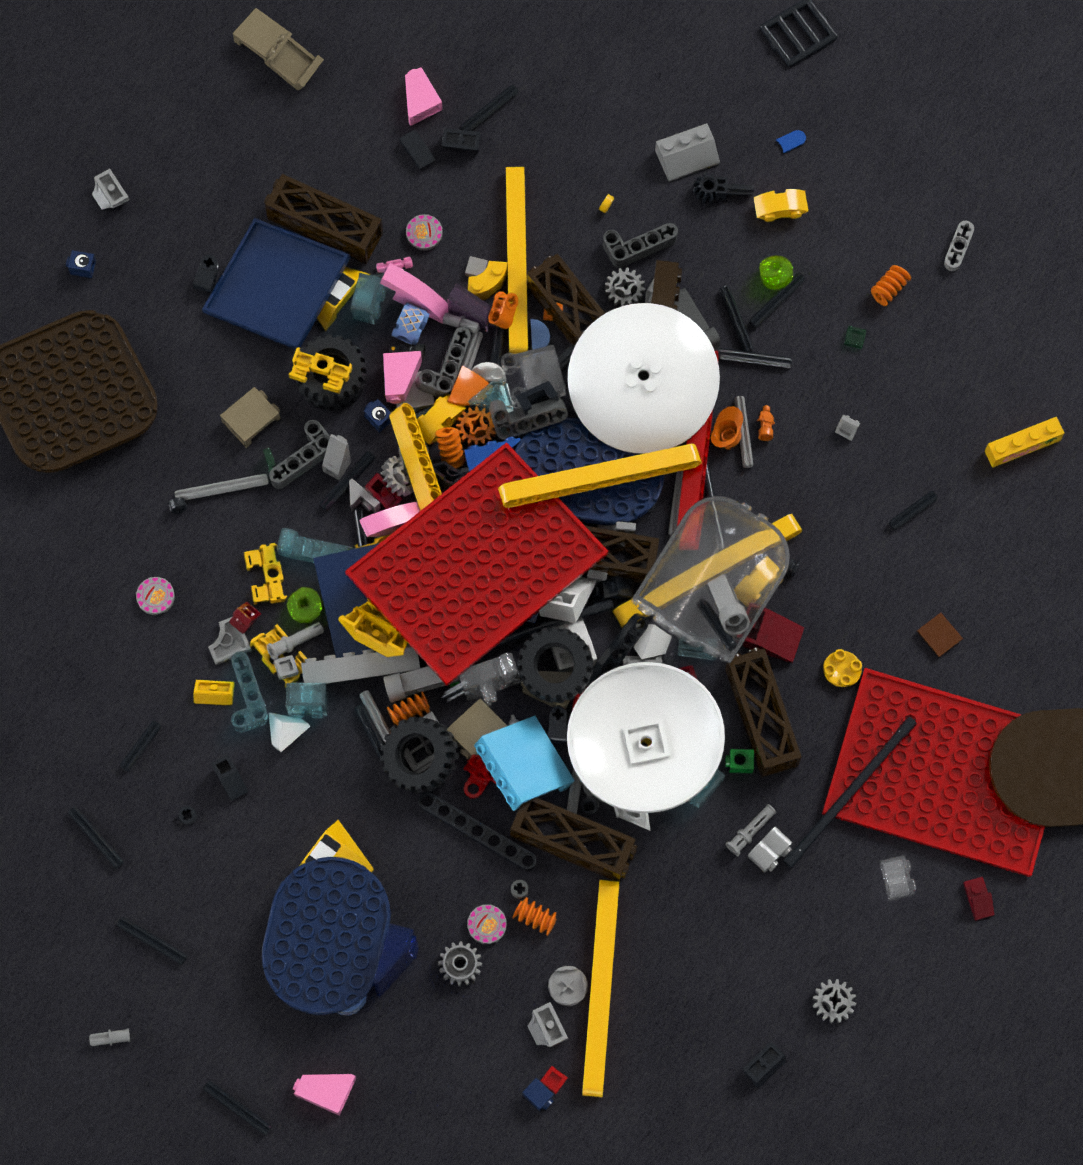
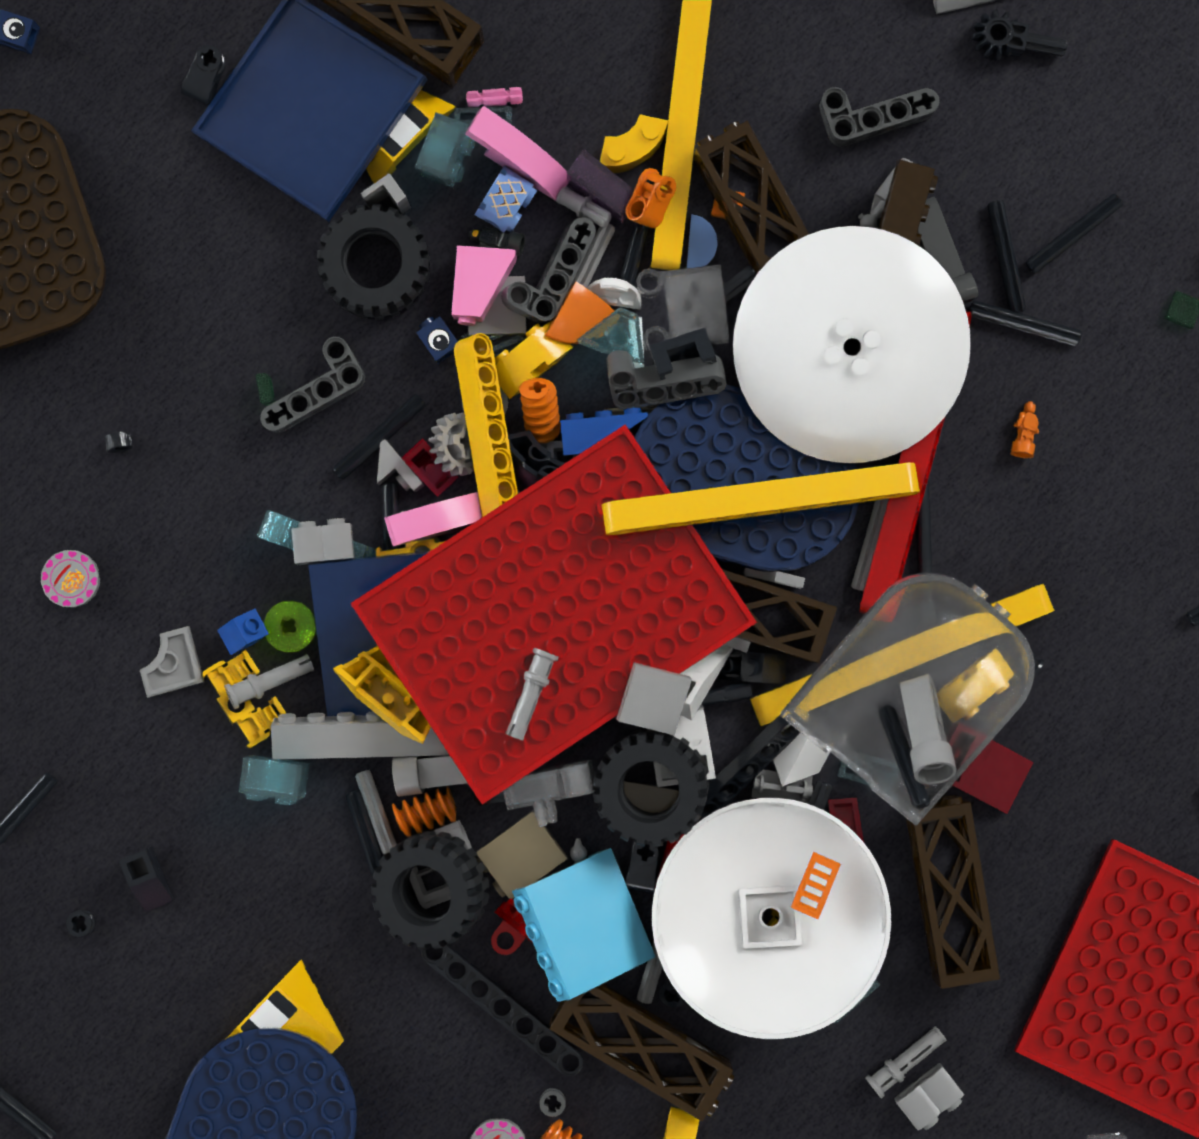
camera: 10 degrees right, 15 degrees up
light grey axle [175,474,268,500] -> none
yellow slope [193,680,235,705] -> none
dark tan panel [220,387,280,448] -> none
dark red slope [229,602,261,634] -> none
clear light blue beam [231,651,268,732] -> none
yellow piece [244,543,287,605] -> none
white slope [269,713,310,752] -> none
light grey tile [273,655,299,680] -> none
yellow piece [289,347,352,394] -> none
light grey slope [322,434,351,481] -> none
light grey tile [406,215,443,251] -> none
orange gear [456,406,496,446] -> none
light grey tile [465,256,488,277] -> none
yellow tile [599,194,614,213] -> none
light grey gear [605,268,645,307] -> none
orange piece [711,406,743,450] -> none
green brick [725,749,754,773] -> none
light grey axle [734,396,753,468] -> none
yellow brick [754,189,808,222] -> none
clear neon green piece [759,255,793,290] -> none
black piece [783,716,917,869] -> none
yellow dish [823,649,862,687] -> none
light grey tile [835,415,860,441] -> none
none -> blue brick [217,609,269,655]
none -> light grey brick [291,518,355,565]
none -> light grey panel [361,173,411,214]
none -> light grey pin [505,648,559,740]
none -> light grey tile [616,662,692,735]
none -> orange slope [790,852,841,919]

